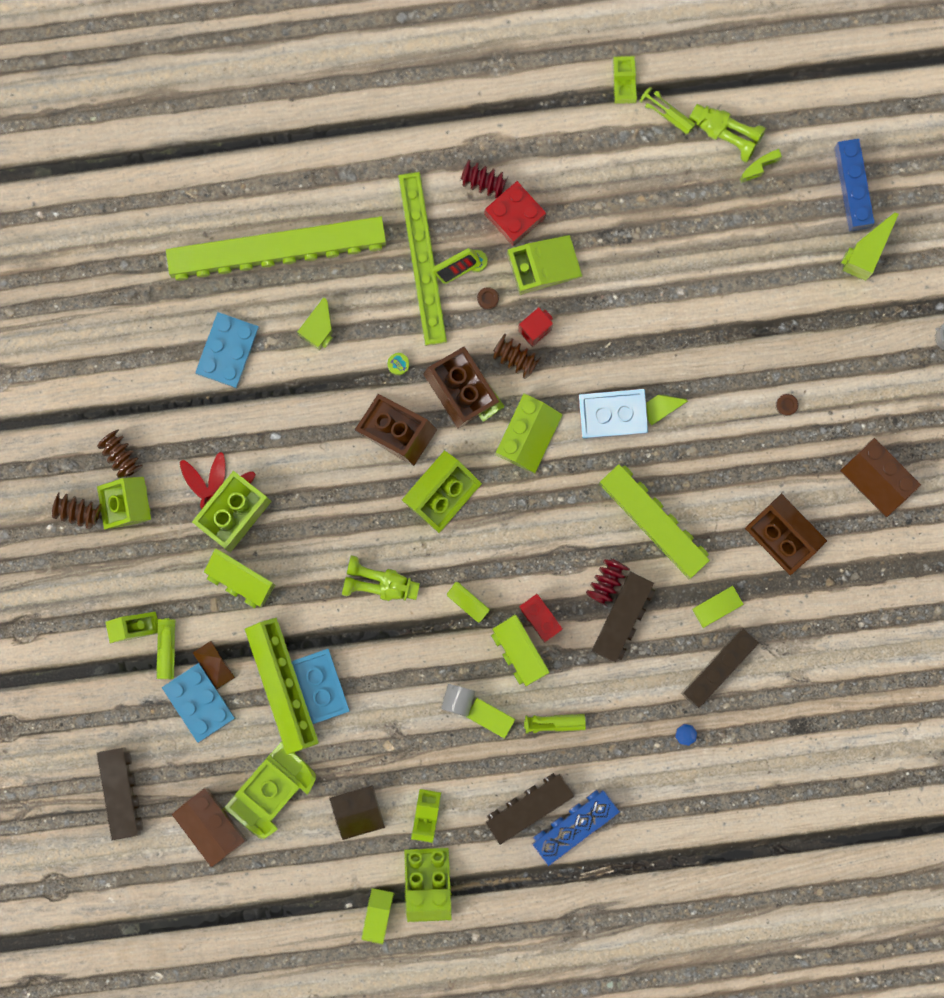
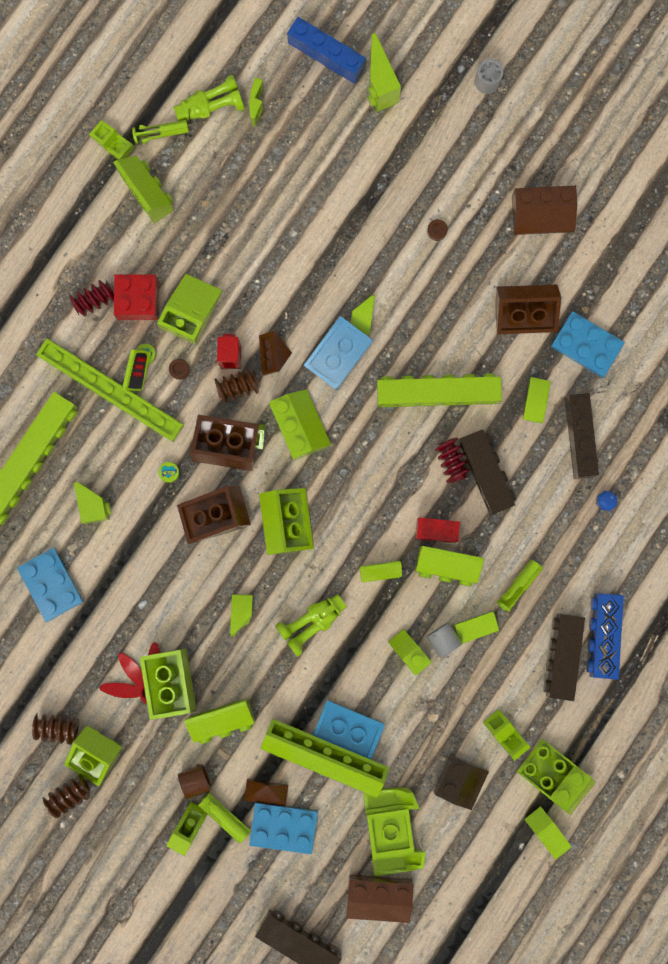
camera: 50 degrees left, 0 degrees up
none -> lime slope [113,156,174,224]
none -> reddish brown piece [178,764,212,800]
none -> lime slope [230,595,253,637]
none -> reddish brown slope [259,331,292,376]
none -> lime slope [388,629,432,676]
none -> dark azure plate [551,311,625,378]

